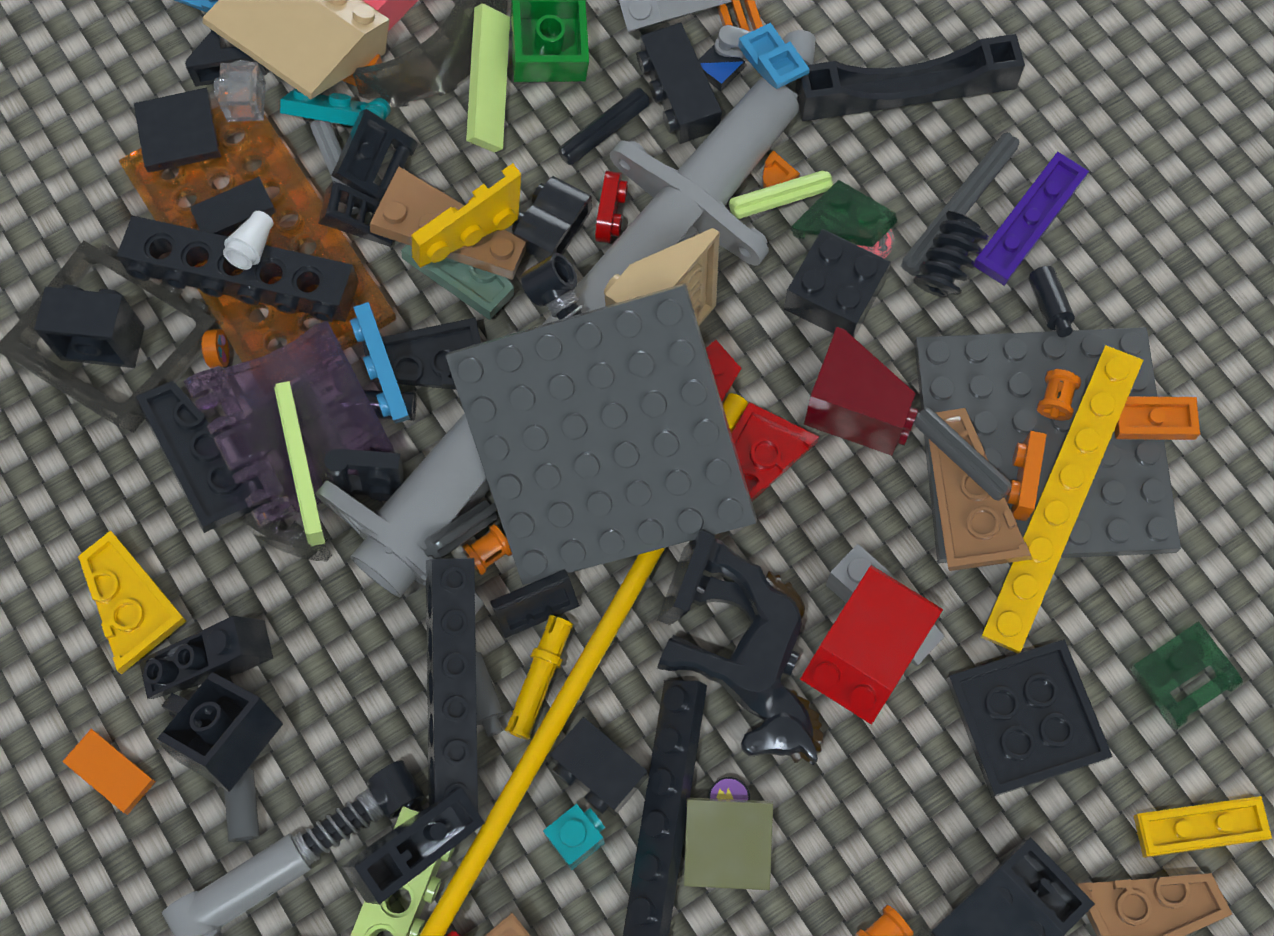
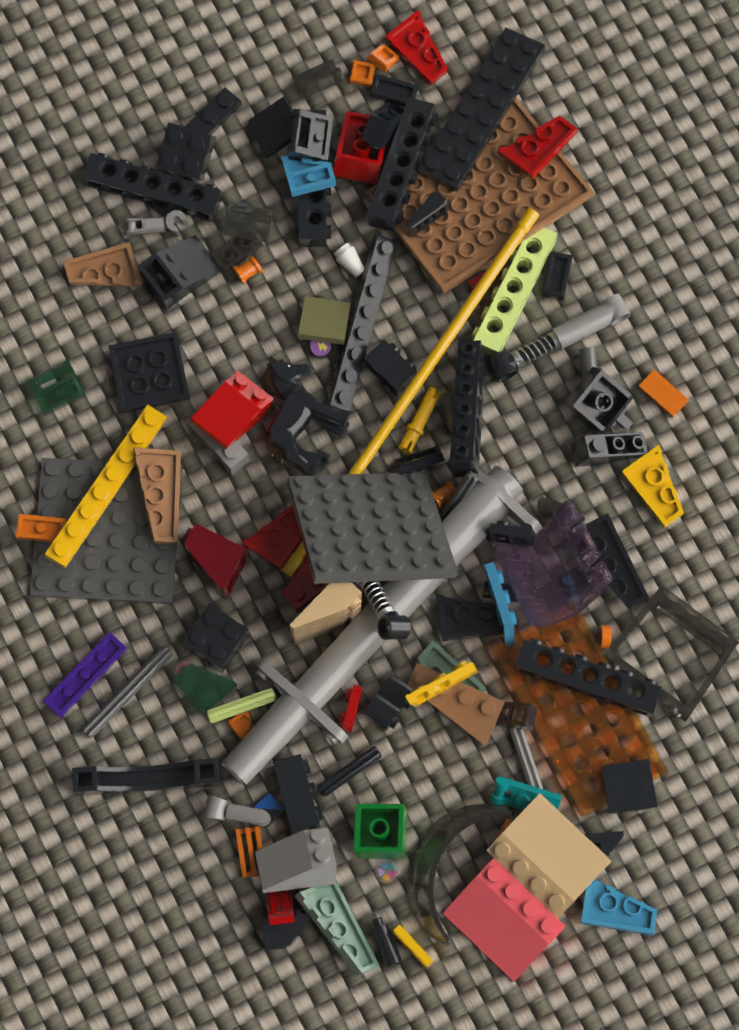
camera: 175 degrees left, 5 degrees up
black brick [34,284,145,368] -> none
black tile [189,177,276,236] -> none
clear brick [214,60,266,122] -> none
white cone [223,211,274,270] -> none
yellowish green tile [274,381,325,546] -> none
black plate [331,109,418,202] -> none
black slope [342,787,485,905] -> none
yellowish green tile [466,3,510,153] -> none
teal brick [543,804,605,870] -> none
black tile [657,530,716,625] -> none
dark azure slope [738,23,810,89] -> none
black piece [913,211,989,297] -> none
dark grey axle [914,407,1012,501] -> none
orange plate [1006,431,1047,521] -> none
black cylinder [1028,266,1075,337] -> none
orange bush [1037,369,1081,421] -> none
yellow tile [1133,796,1272,858] -> none

